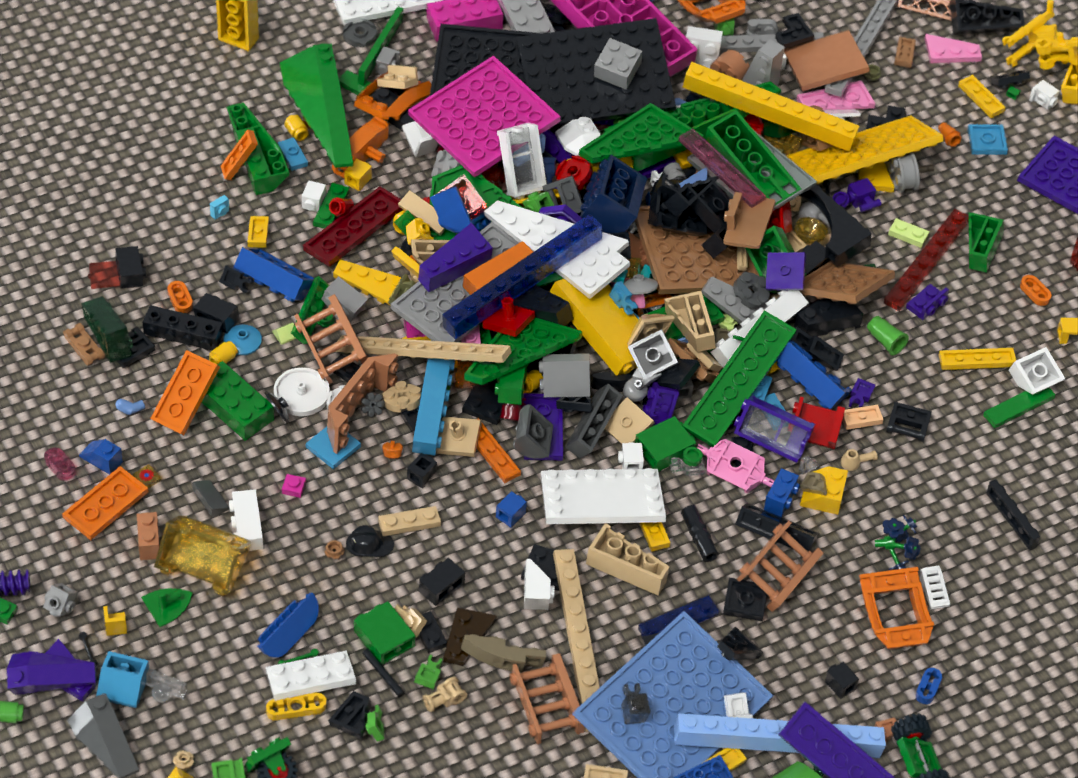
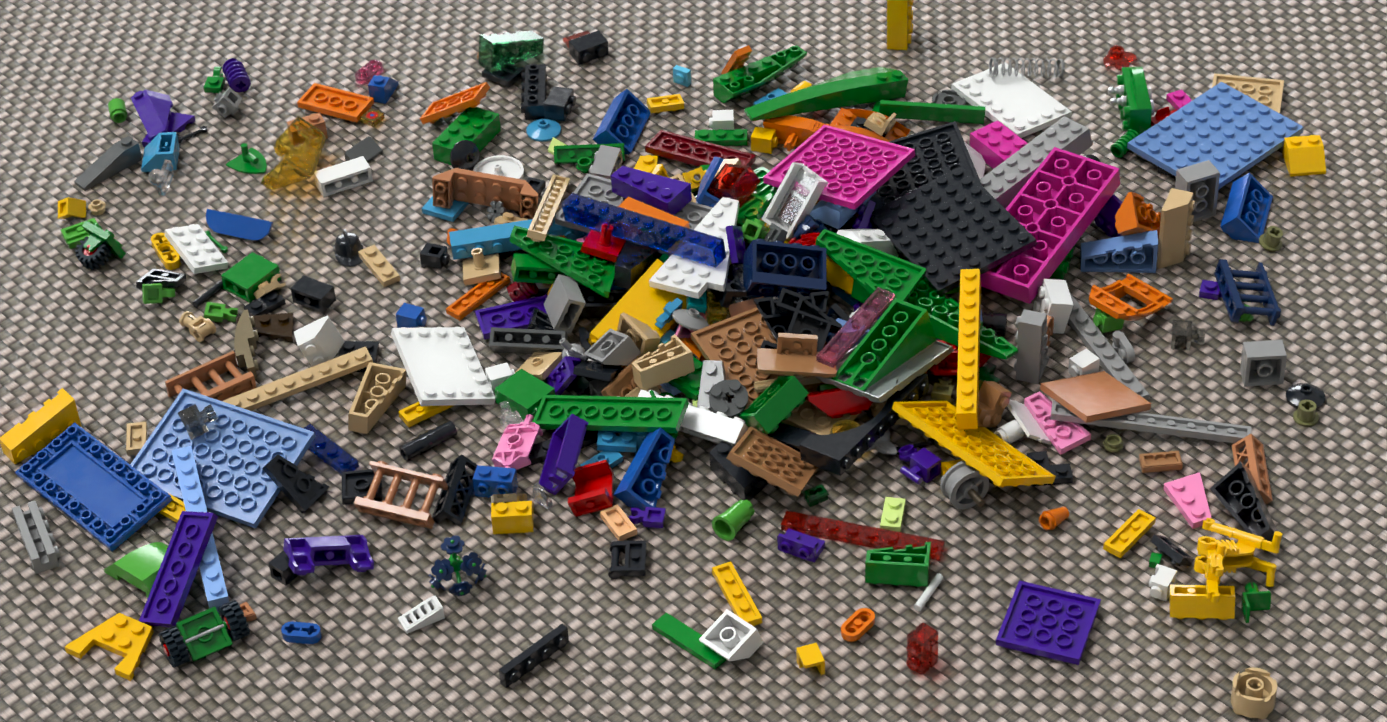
camera: 80 degrees right, 10 degrees down
yellow panel [103,606,127,636] -> none
medium blue arm [115,399,145,415] -> none
orange plate [167,281,193,313] -> none
yellow brick [209,341,238,364] -> none
black plate [219,265,254,293] -> none
dark pink plate [282,474,306,498] -> none
nougat fence [294,294,368,384] -> none
medium nougat plate [325,540,344,559] -> none
red cone [329,197,354,216] -> none
light grey brick [376,47,400,75] -> none
dark grey brick [513,404,553,459] -> none
light grey brick [594,38,642,90] -> none
green tile [682,447,703,466] -> none
white bracket [724,692,753,718] -> none
dark purple plate [766,252,806,290] -> none
black plate [775,13,814,49] -> none
black slope [791,327,844,371] -> none
tan bar [841,449,878,471] -> none
orange wedge [859,567,934,649] -> none
dark azure tile [967,124,1008,155] -> none
none -> dark purple bracket [283,535,374,575]
none -> white piece [914,573,943,611]

